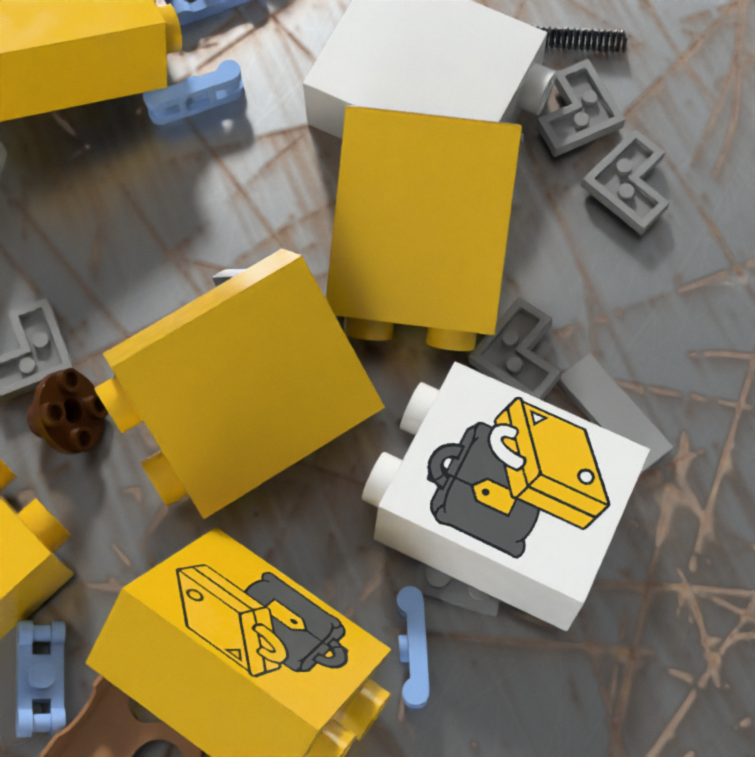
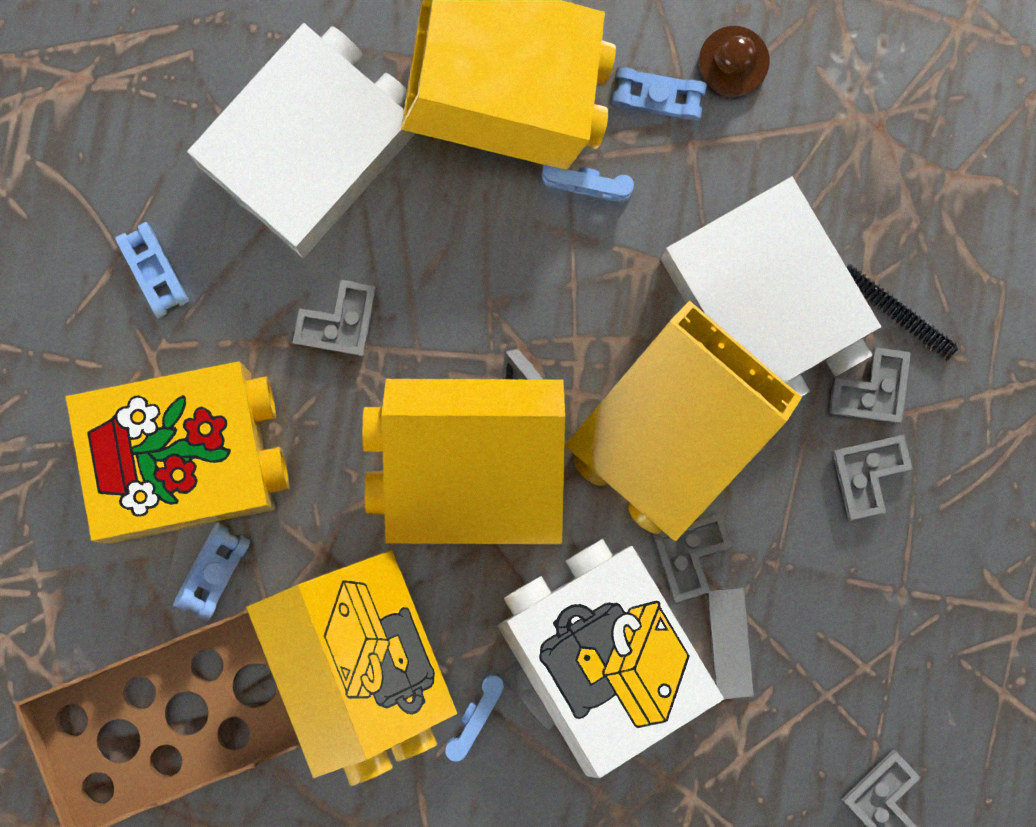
camera: 25 degrees right, 15 degrees up
reddish brown plate [27,368,108,455] -> none

